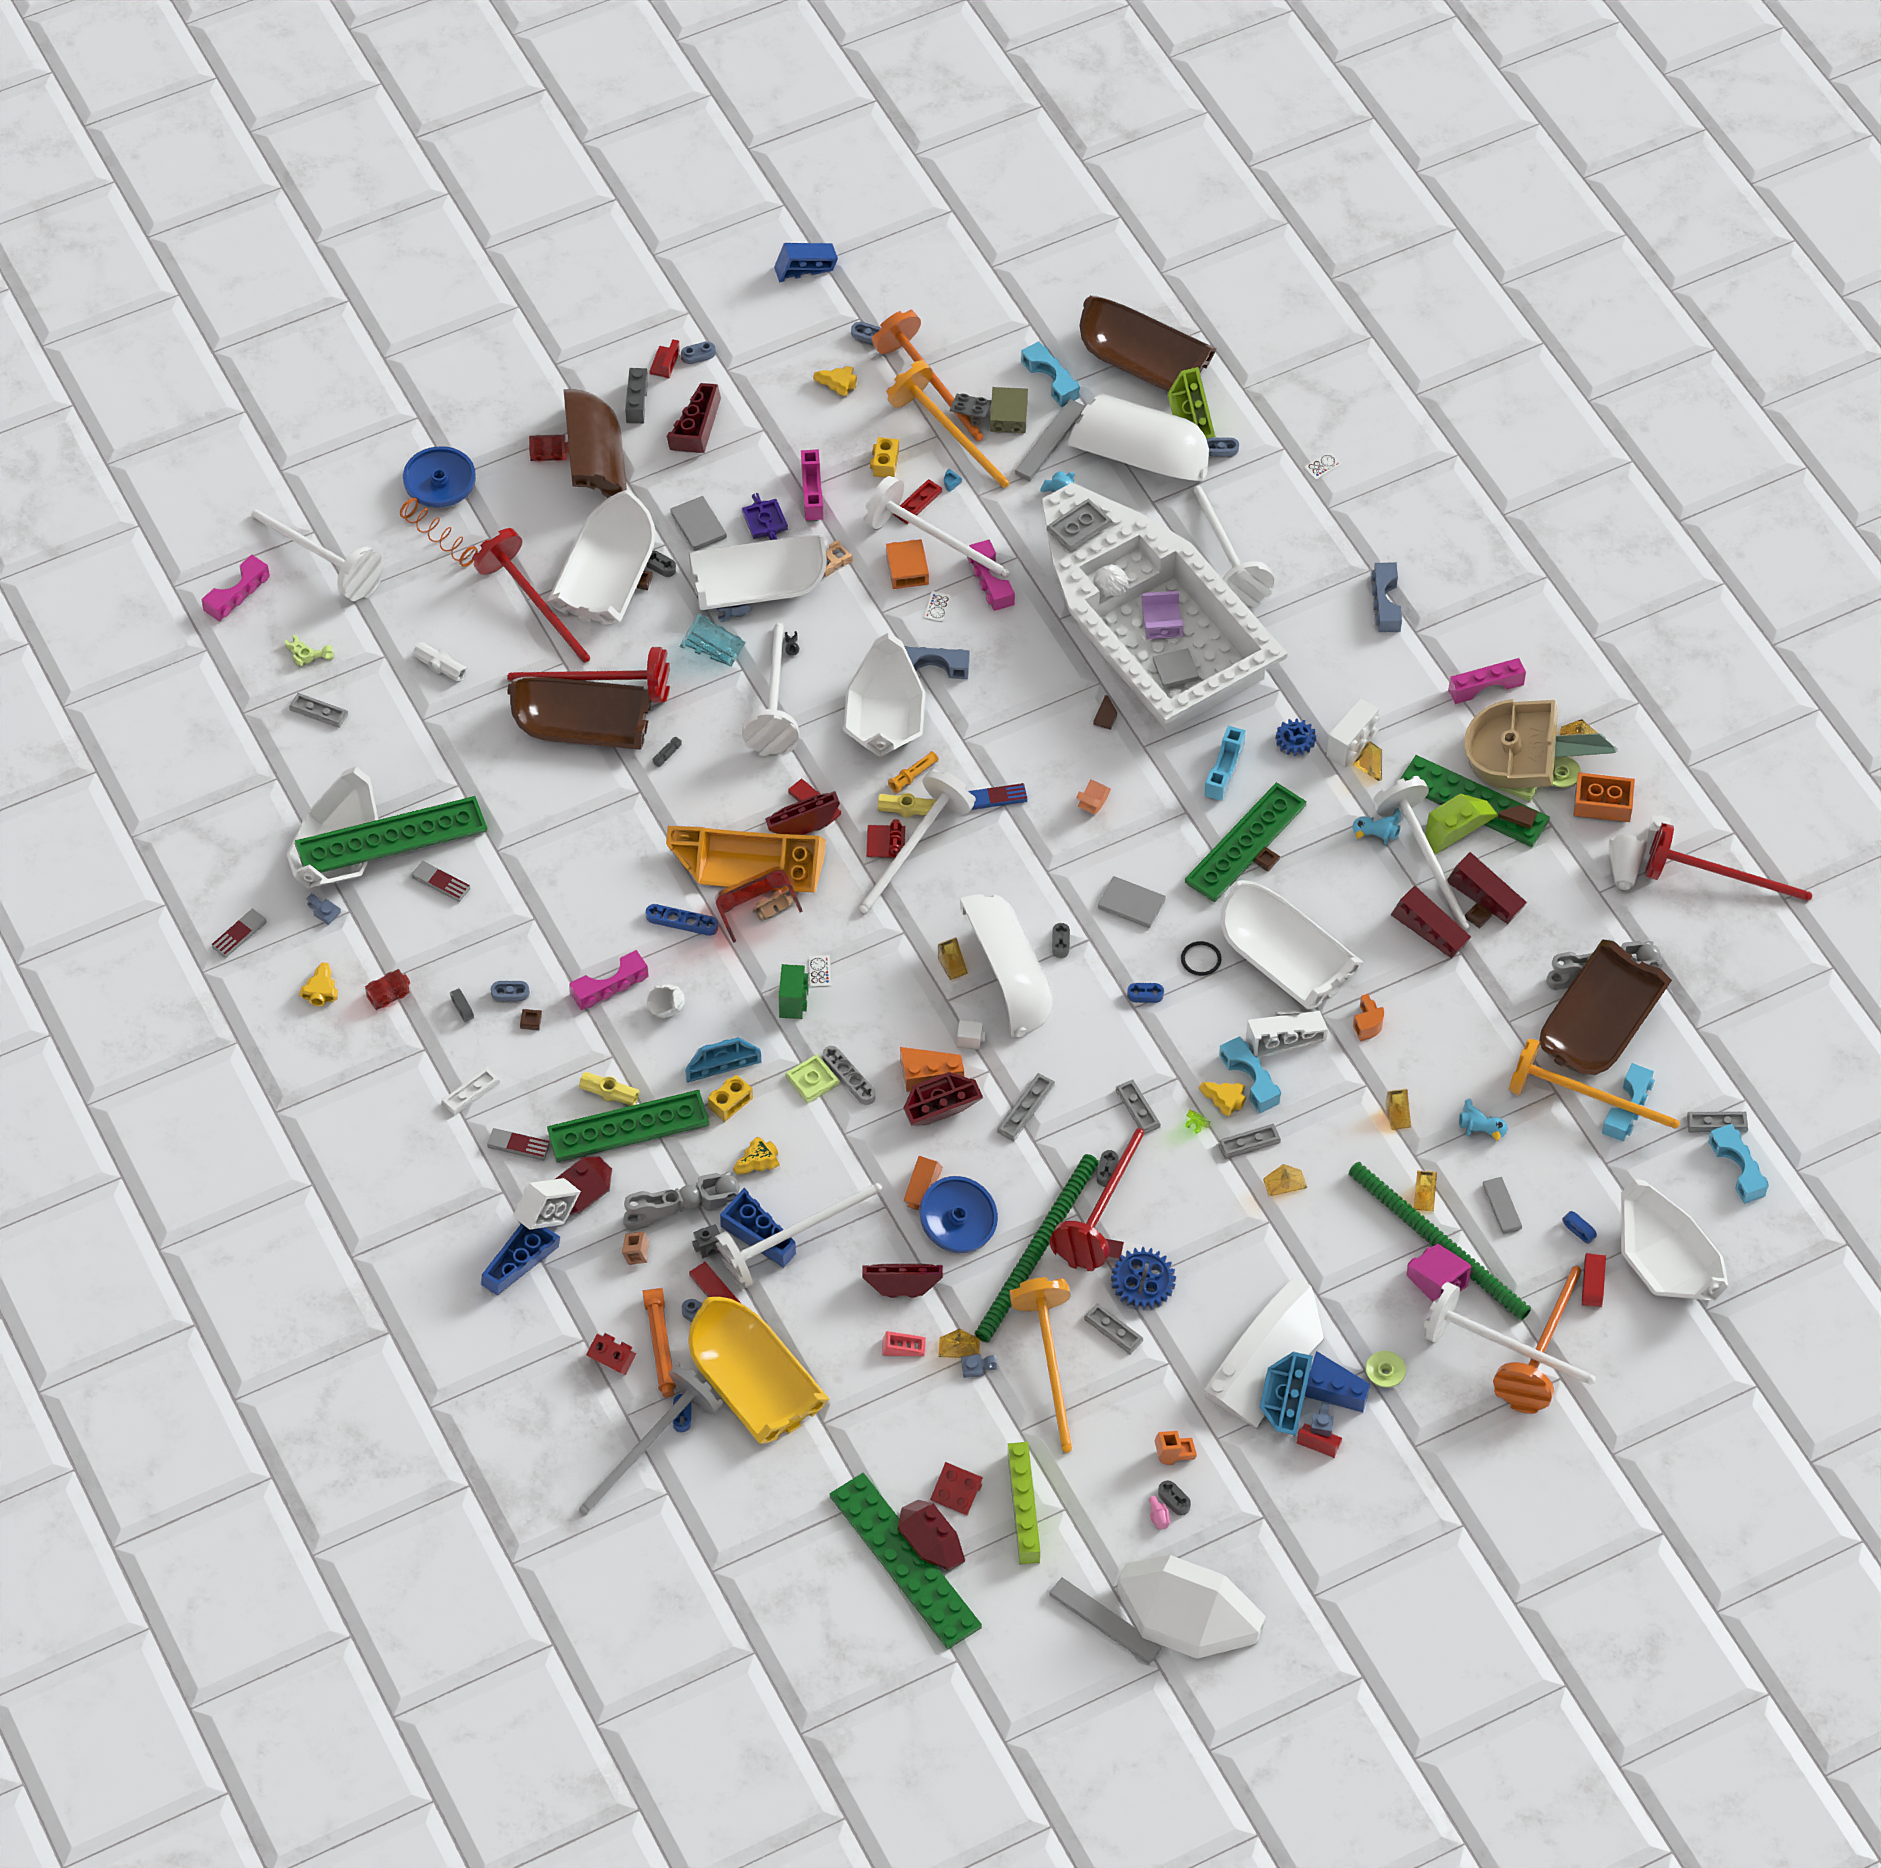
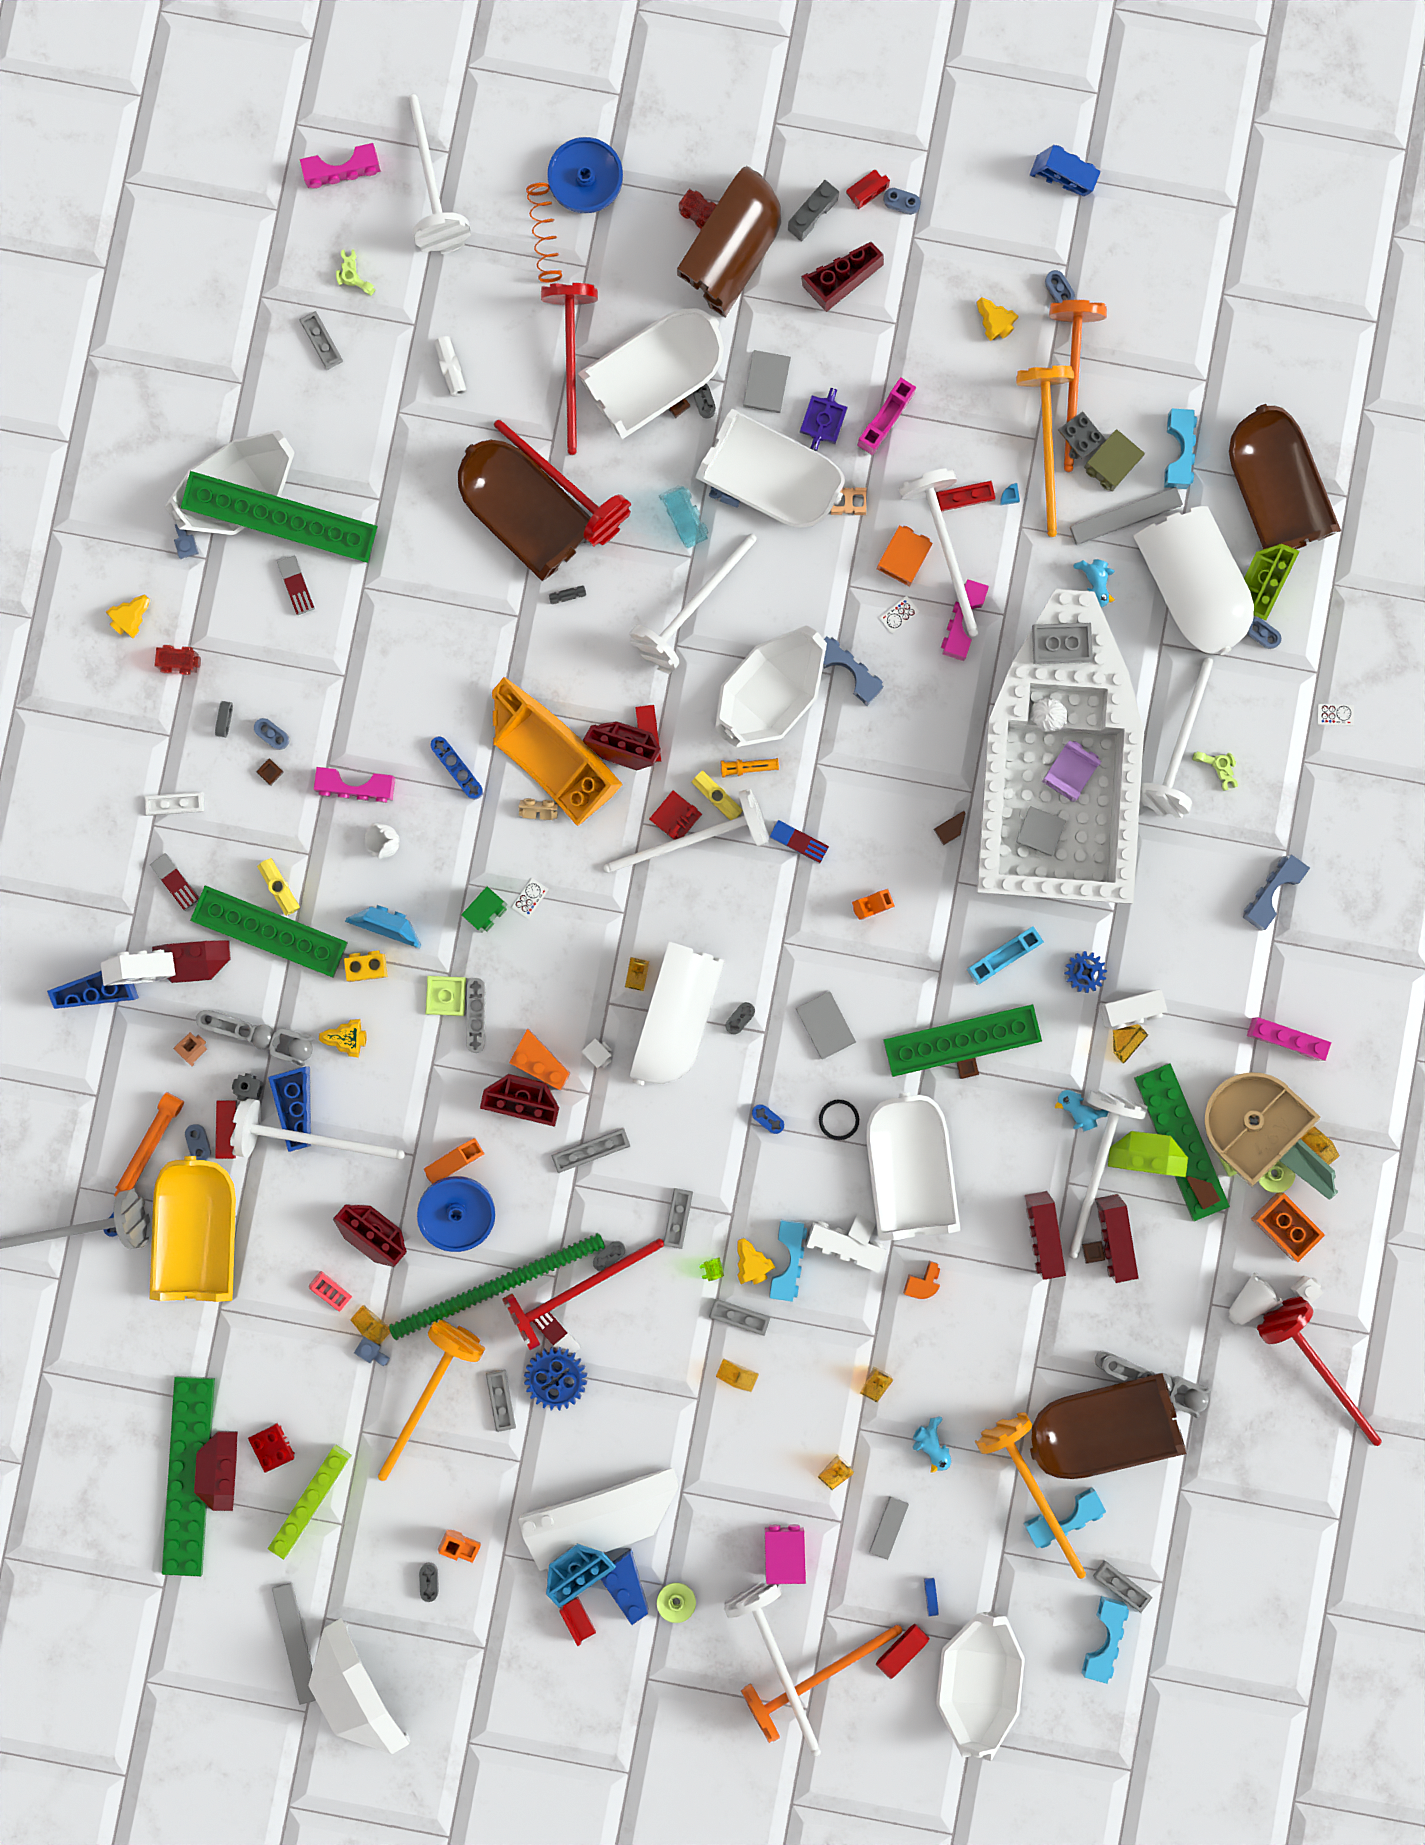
camera: 35 degrees right, 30 degrees up
tile [212,908,267,958] -> none
red brick [586,1333,637,1375] -> none
clear red windscreen [715,867,803,943] -> none
black arm [785,631,800,656] -> none
yellow brick [870,437,899,478] -> none
bright pink piece [1149,1496,1170,1530] -> none
sand blue plate [1311,1401,1334,1437] -> none
green piece [1348,1162,1531,1320] -> none
none -> yellowish green piece [1192,751,1238,791]

